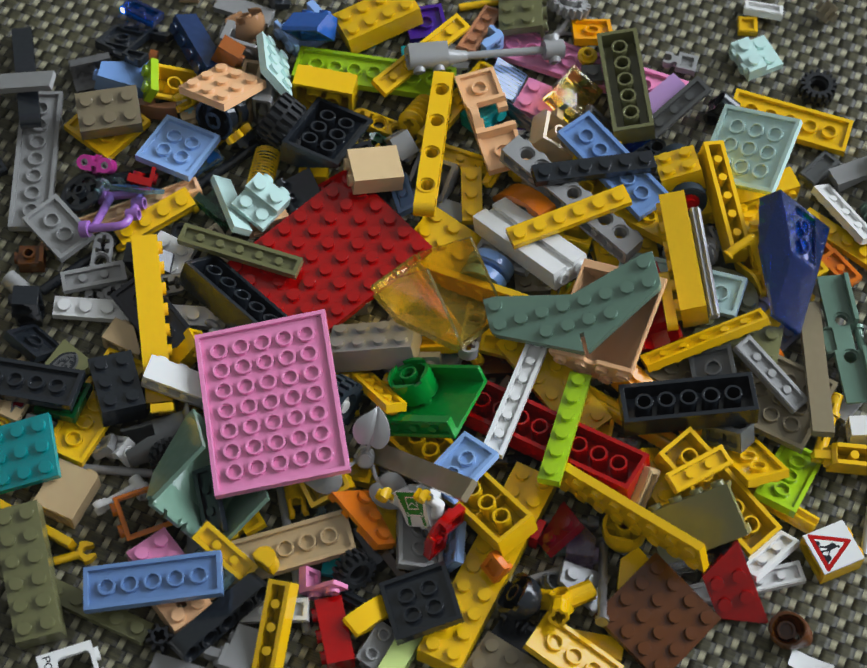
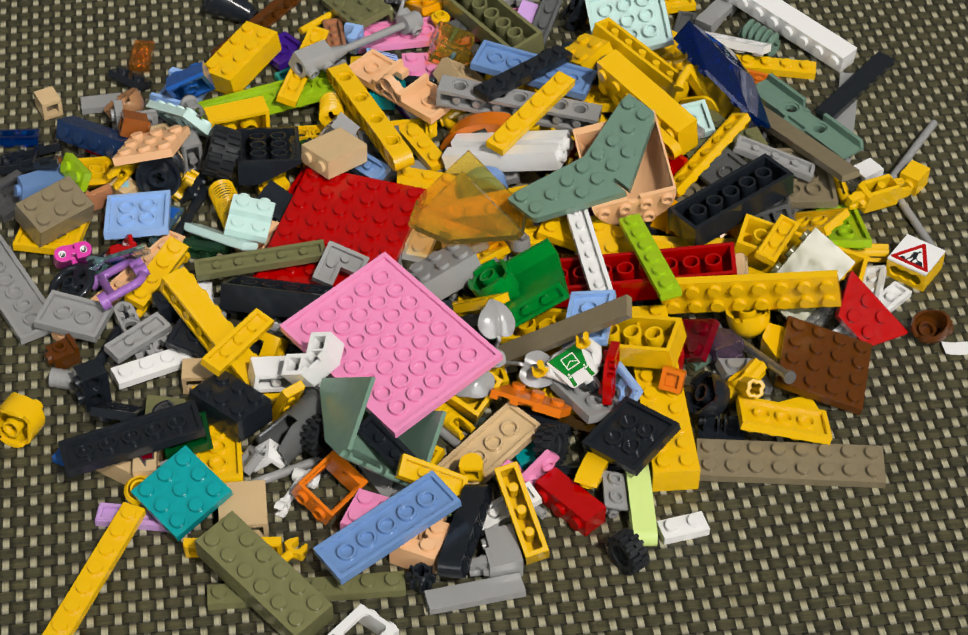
camera: 30 degrees left, 15 degrees down
none -> light grey bush [180,95,204,119]
none -> yellow plate [200,308,275,377]
none -> white brick [281,332,345,387]
none -> light grey plate [312,240,370,286]

